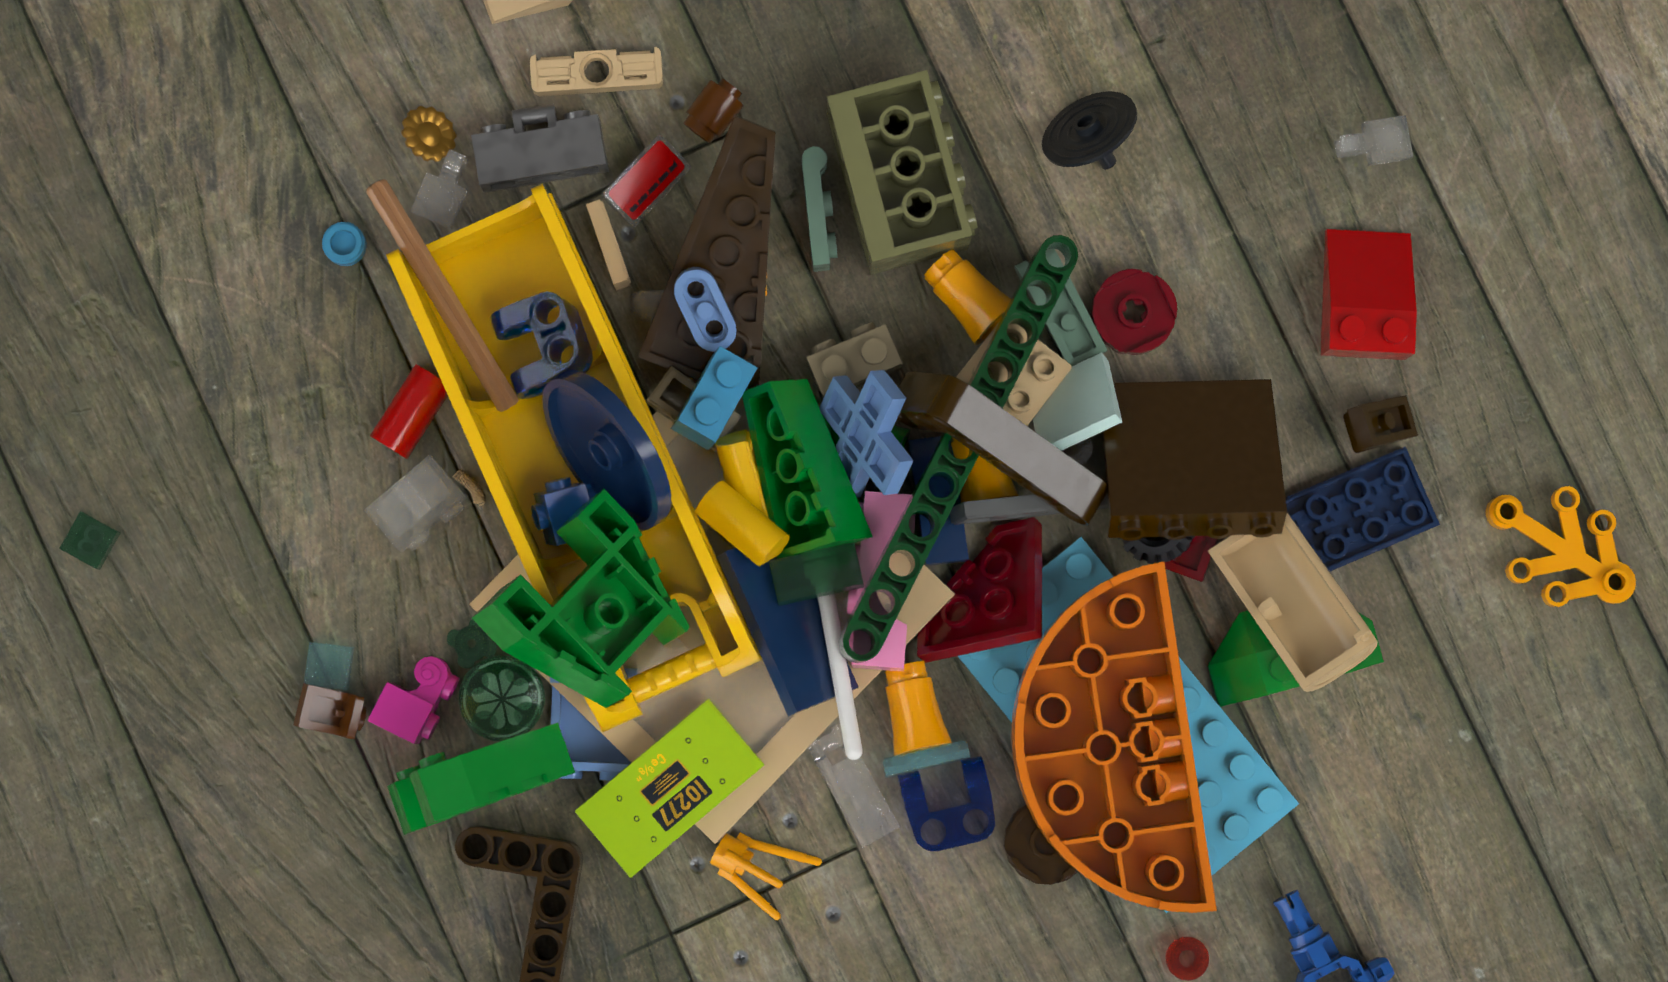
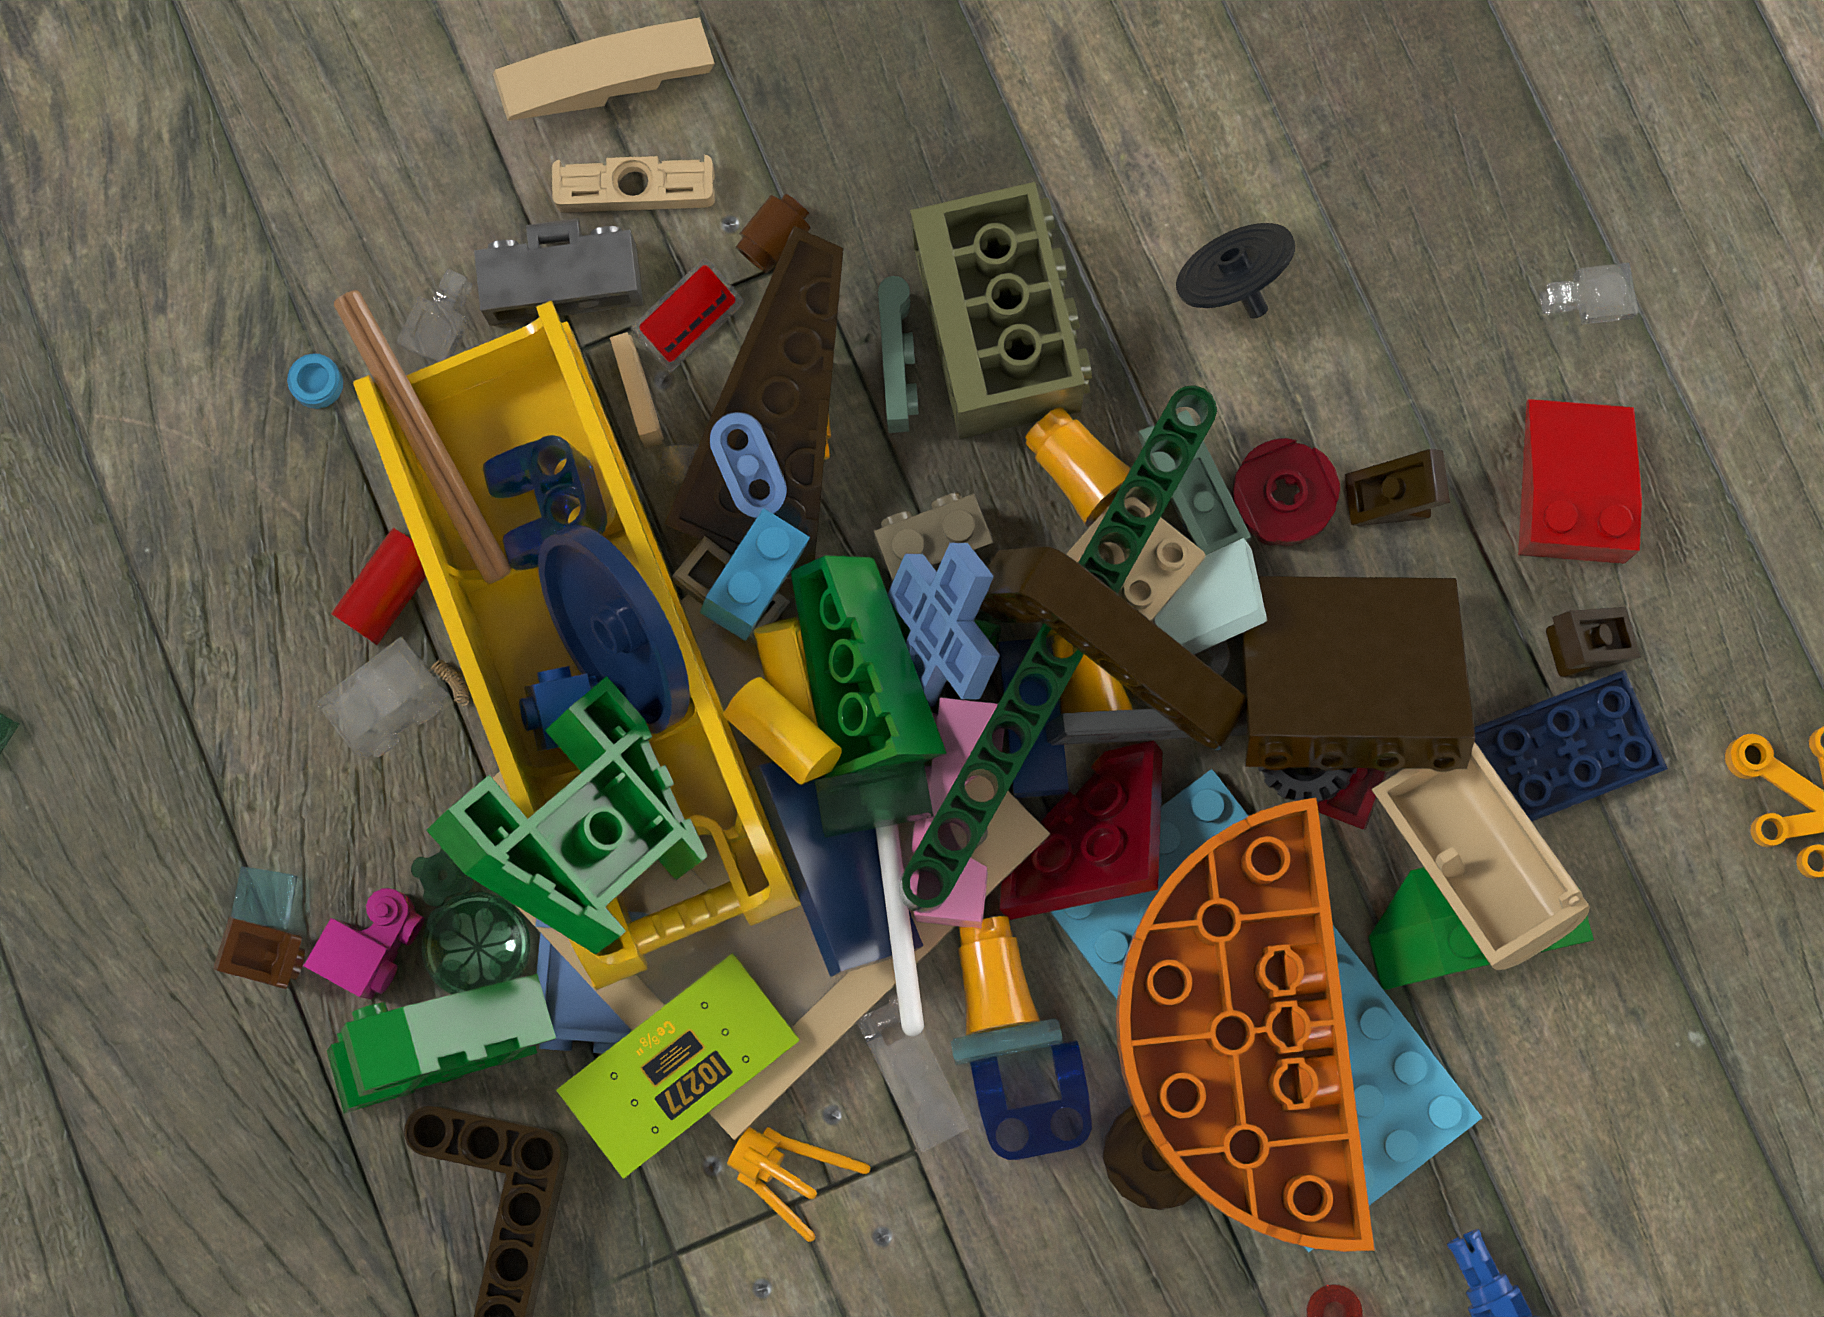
camera: 15 degrees right, 5 degrees down
pearl gold piece [401,106,457,162] -> none
none -> dark brown slope [1345,449,1450,526]

